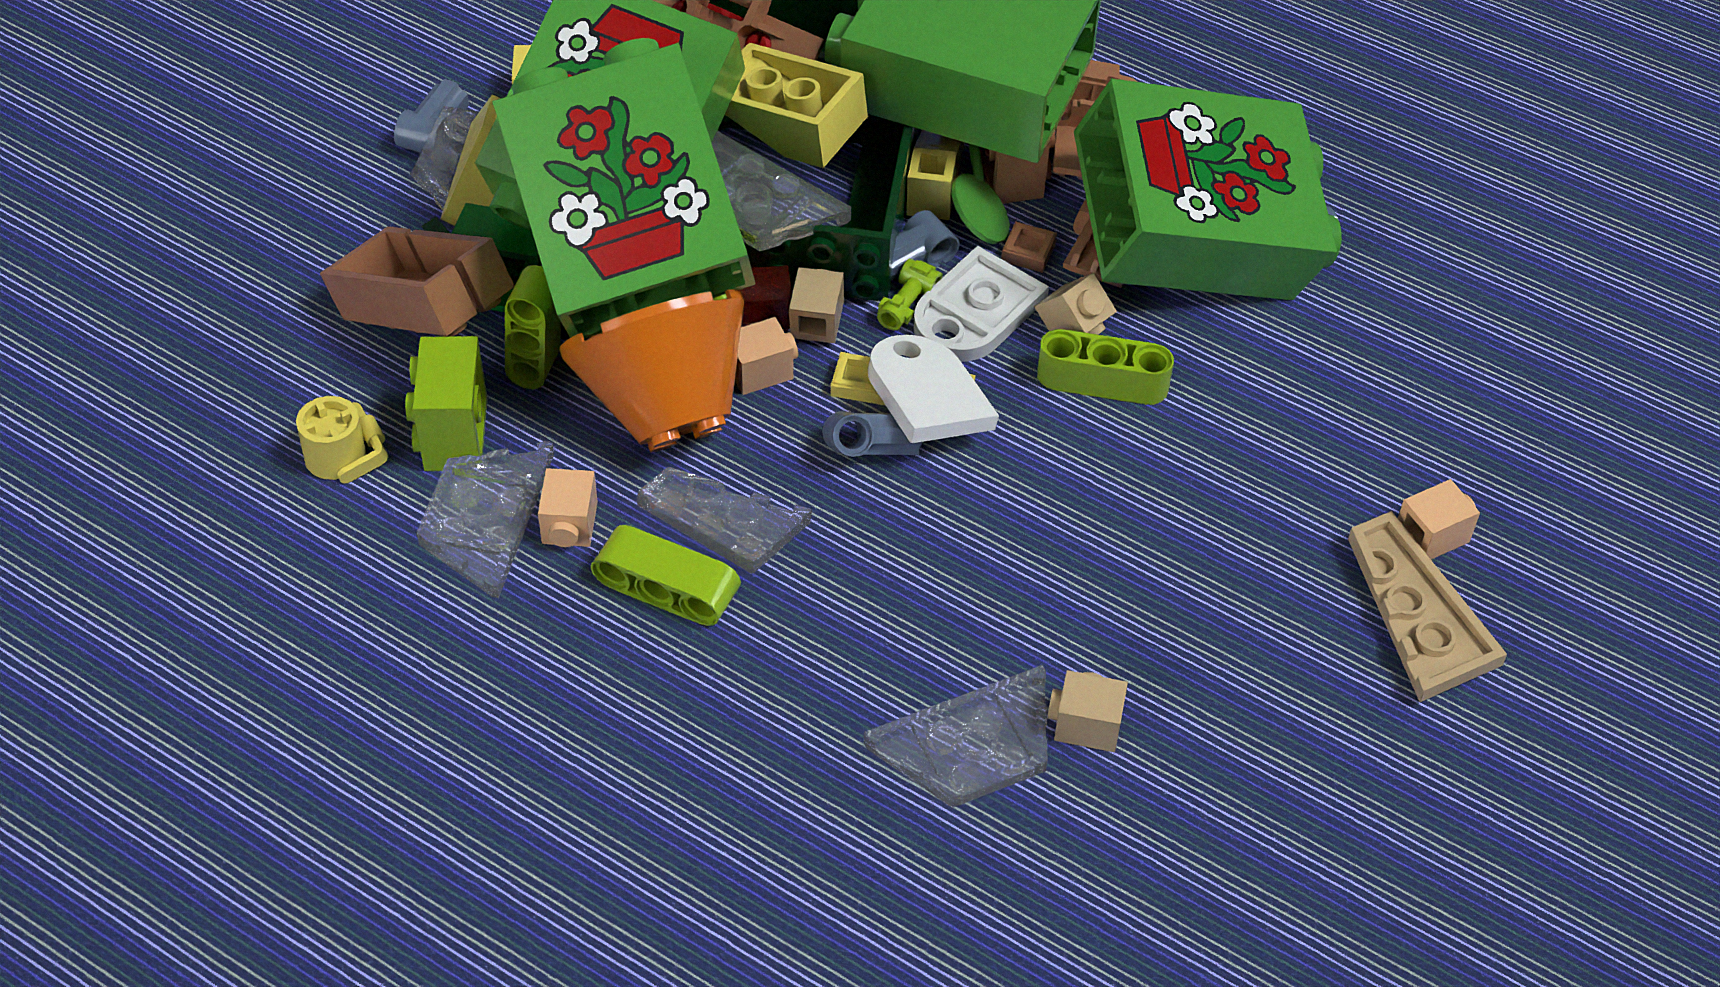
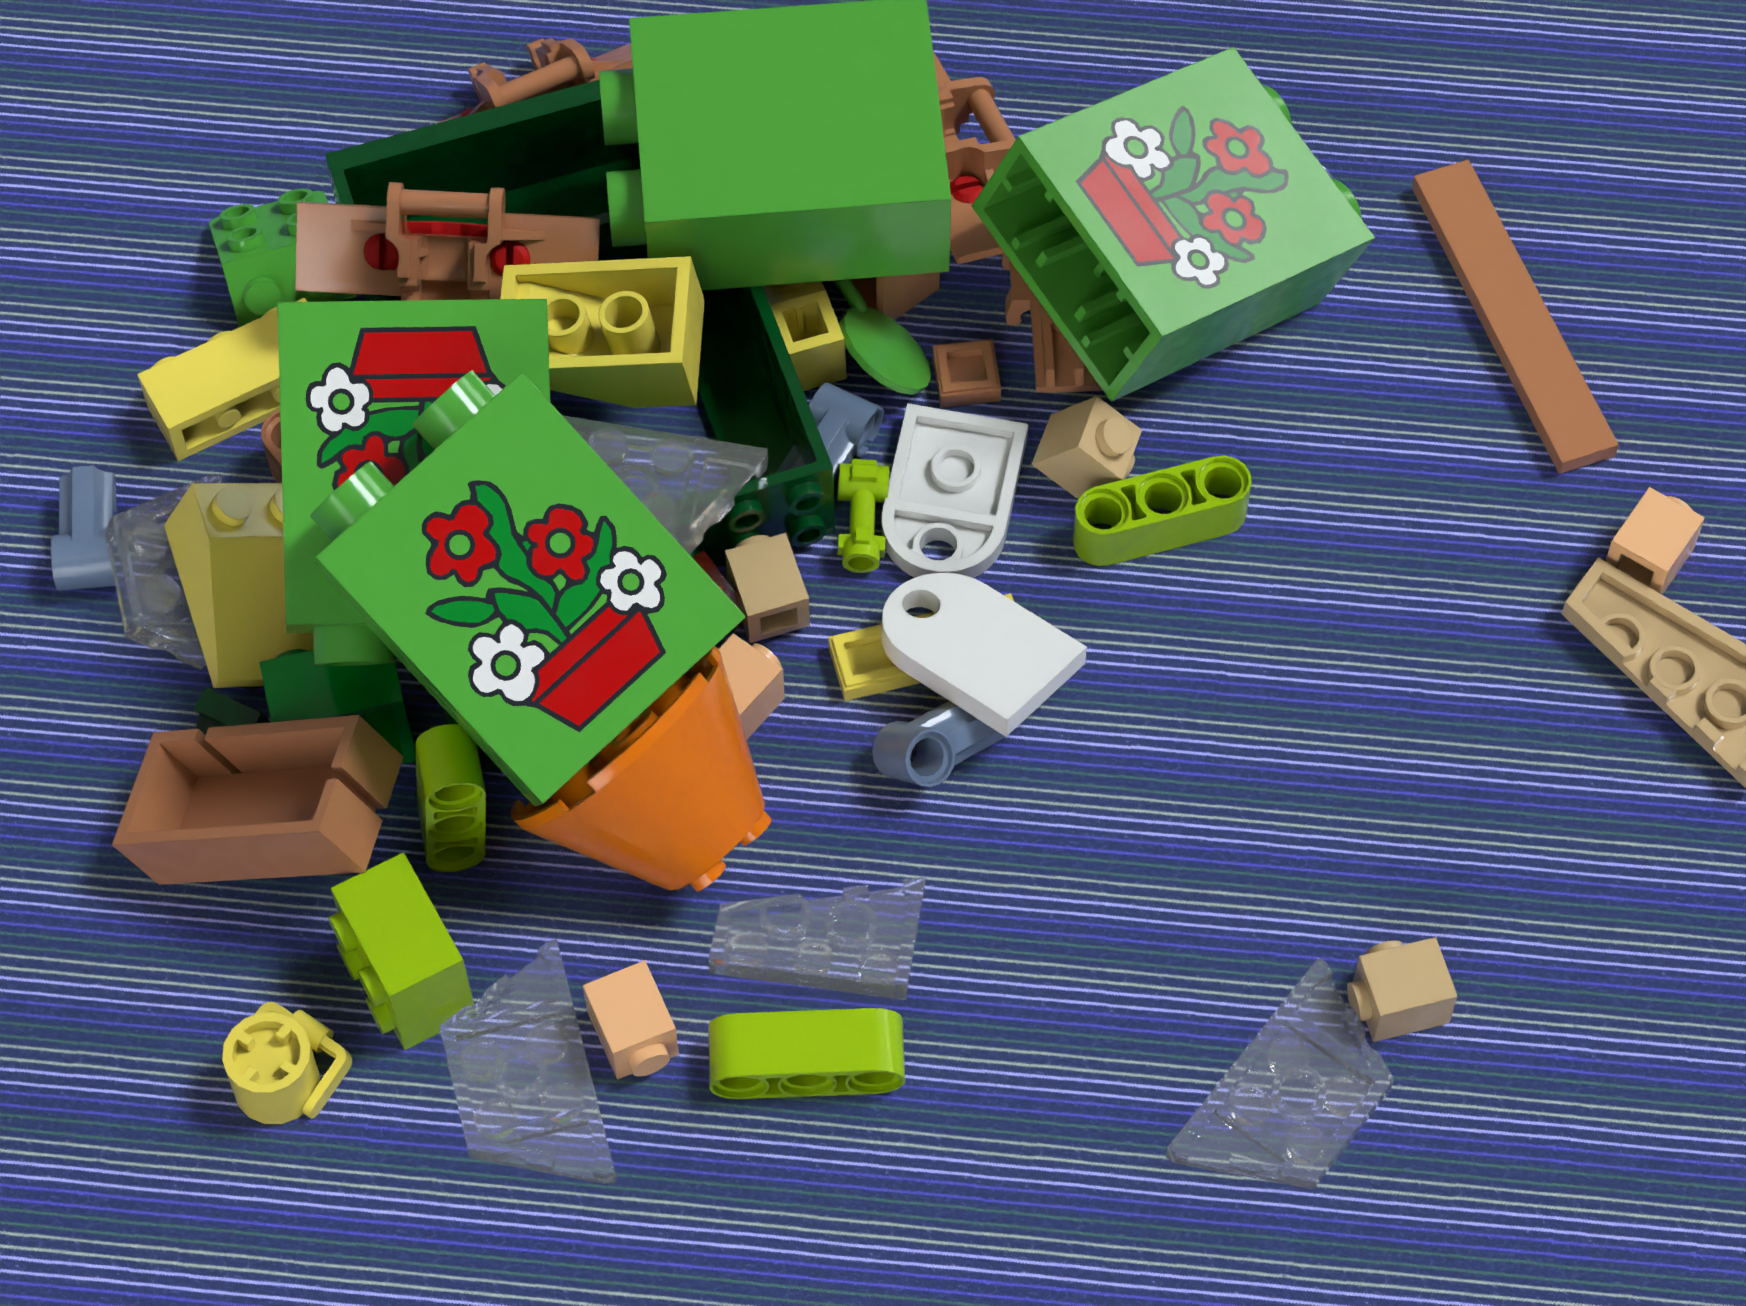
camera: 25 degrees left, 10 degrees up
none -> nougat tile [1412,159,1619,474]

